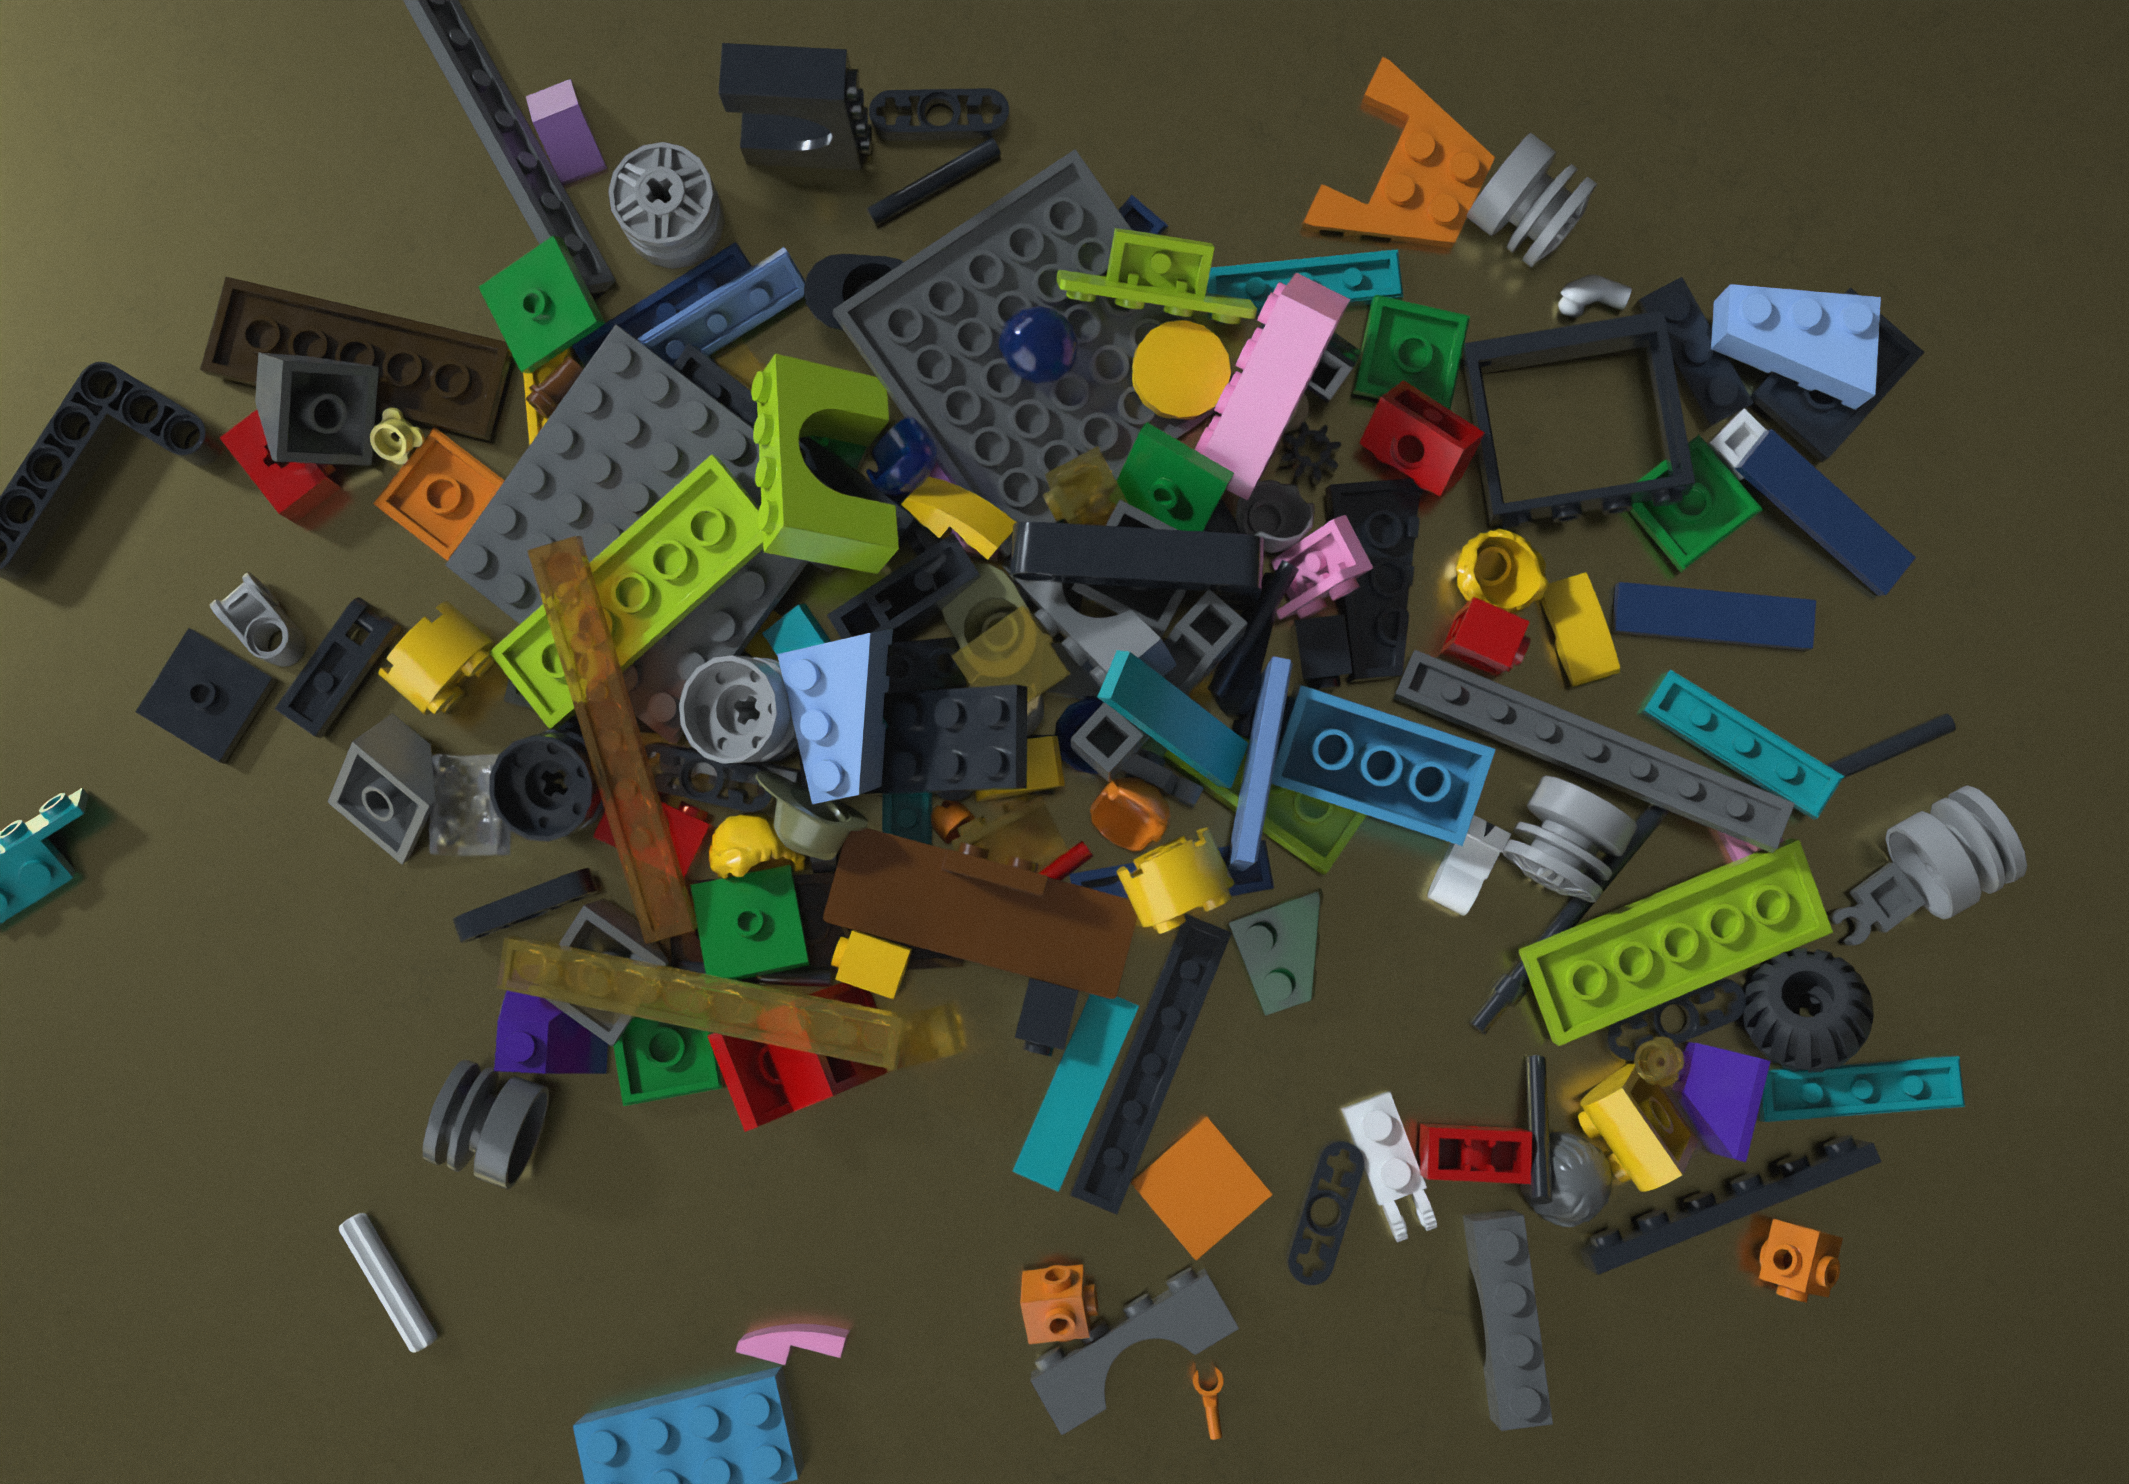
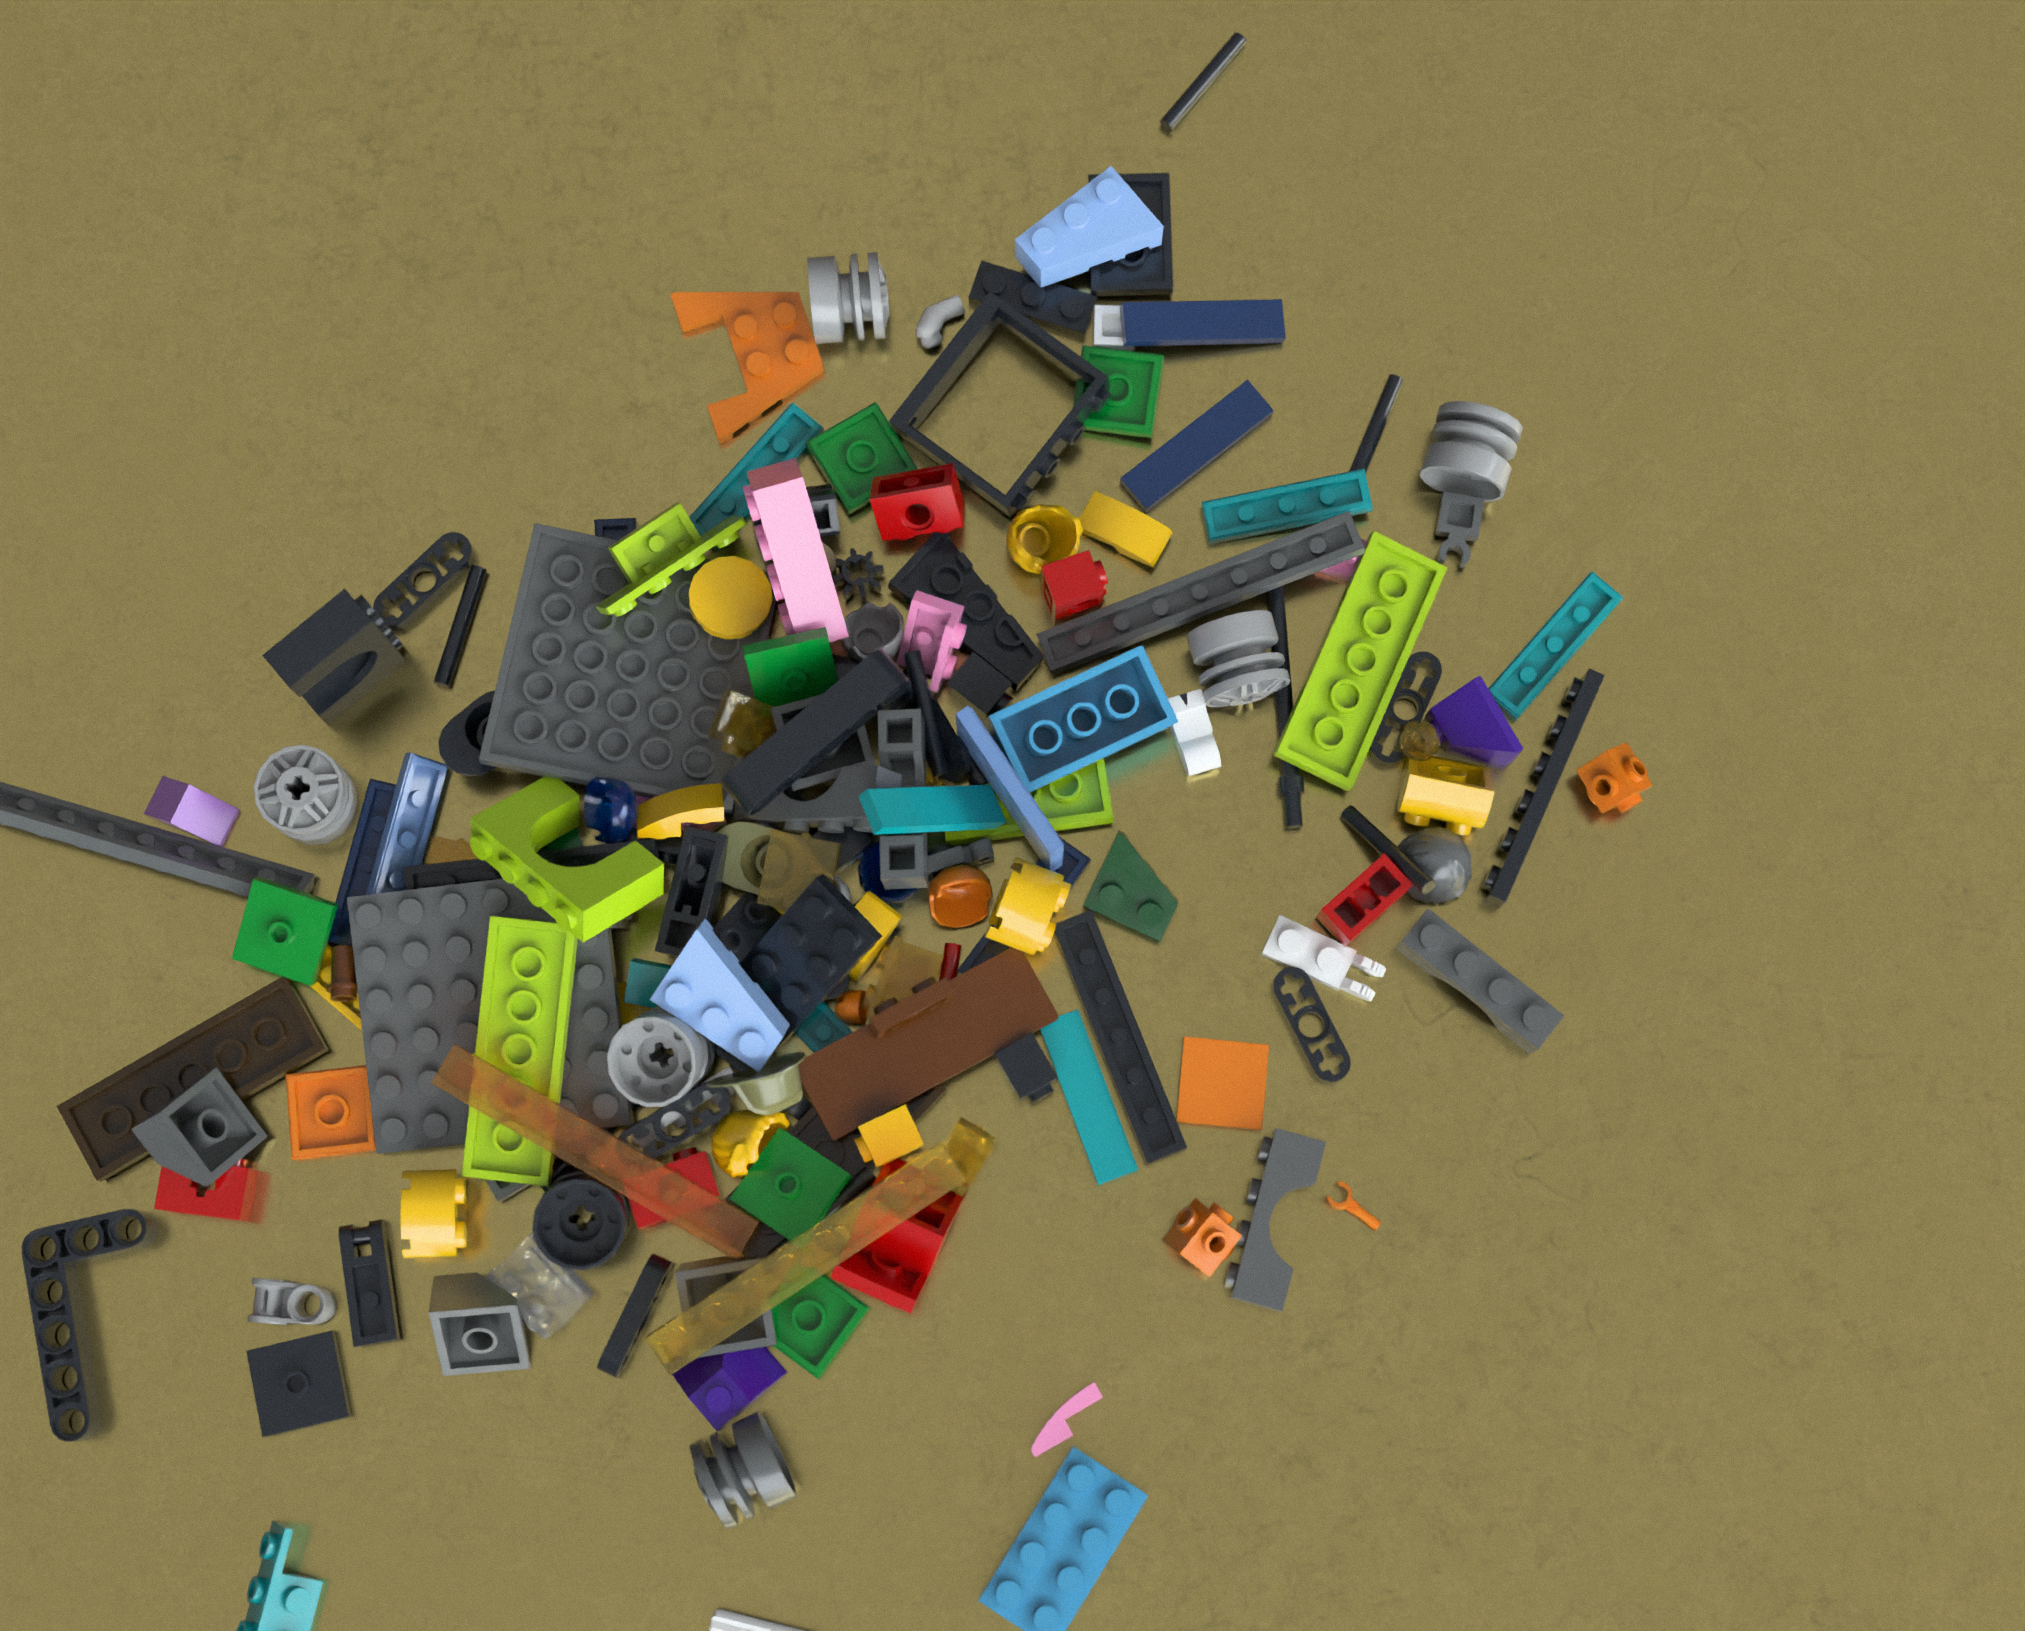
camera: 45 degrees left, 5 degrees down
light yellow plate [370,407,424,465] -> none
clear blue hair [999,306,1079,384] -> none
black wheel [1742,948,1874,1073] -> none
none -> black bar [1160,32,1247,132]

